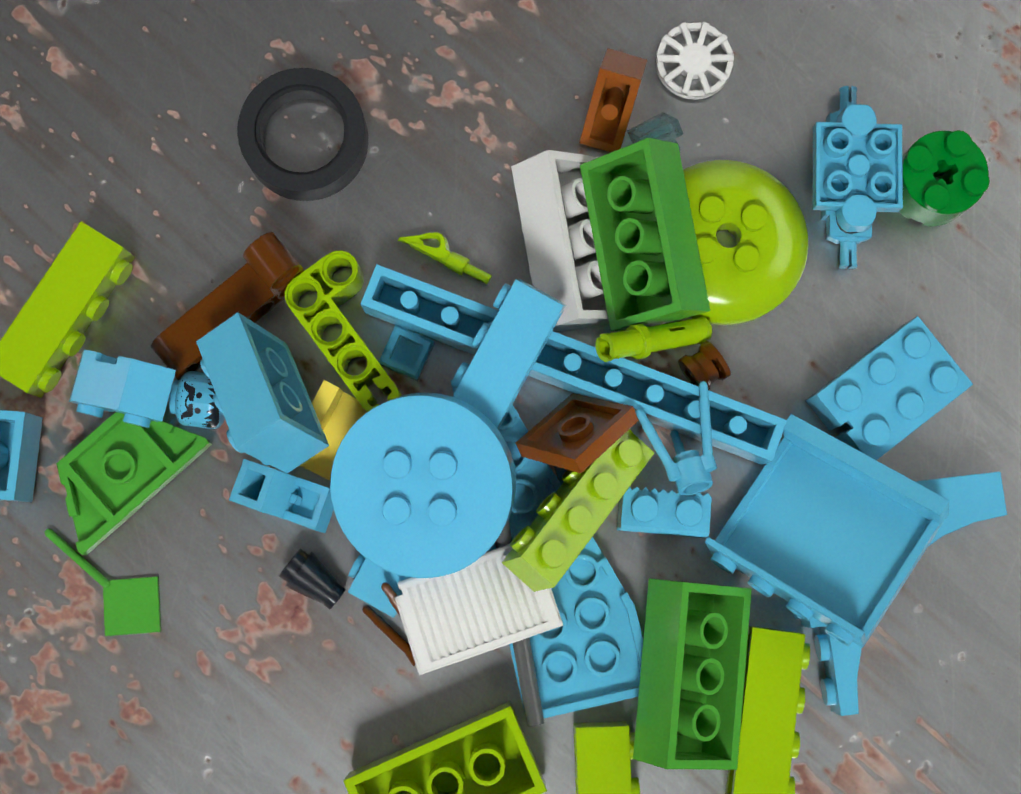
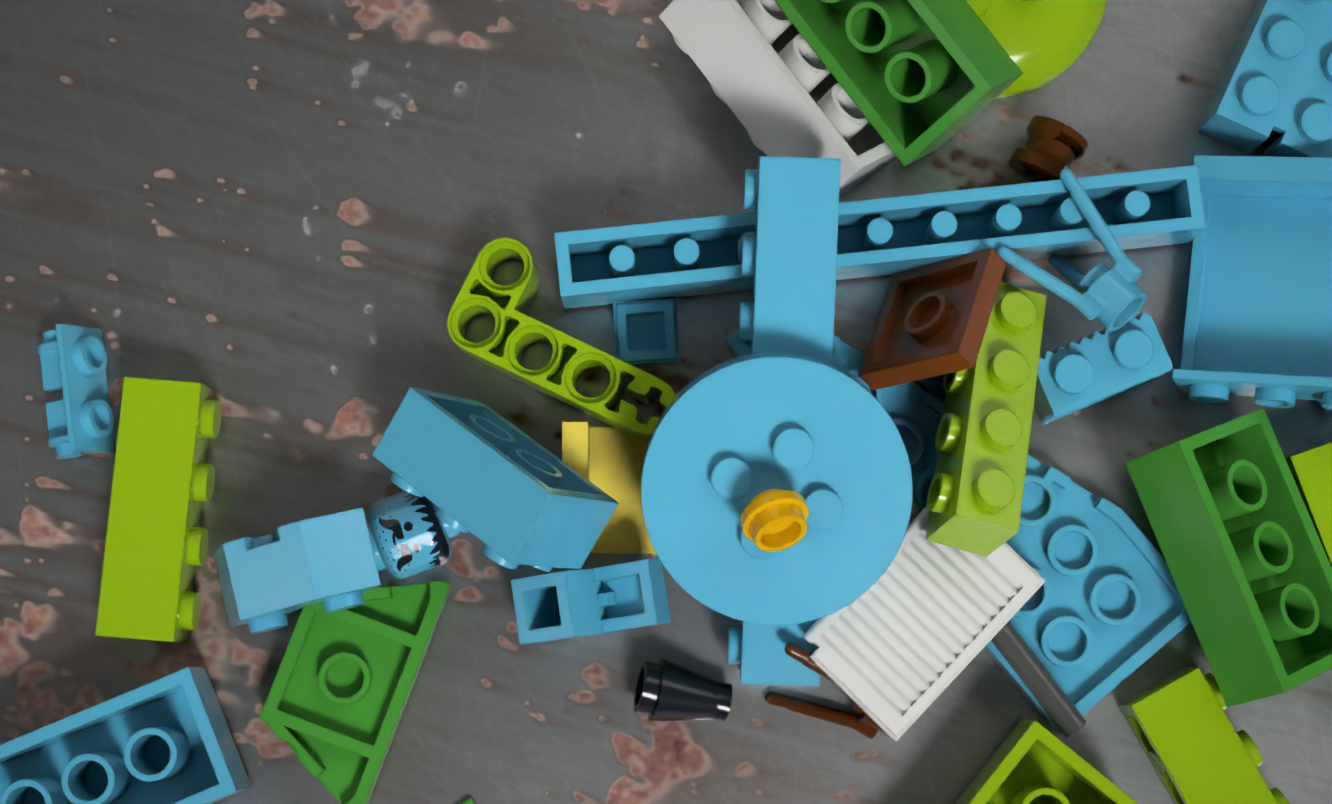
camera: 25 degrees left, 0 degrees up
reddish brown beam [151,232,305,380] -> none
black tyre [237,68,368,201] -> none
lime hand [398,232,492,285] -> none
lime pin [595,317,712,362] -> none
none -> medium azure hinge [37,324,115,459]
none -> yellow plate [740,489,809,552]

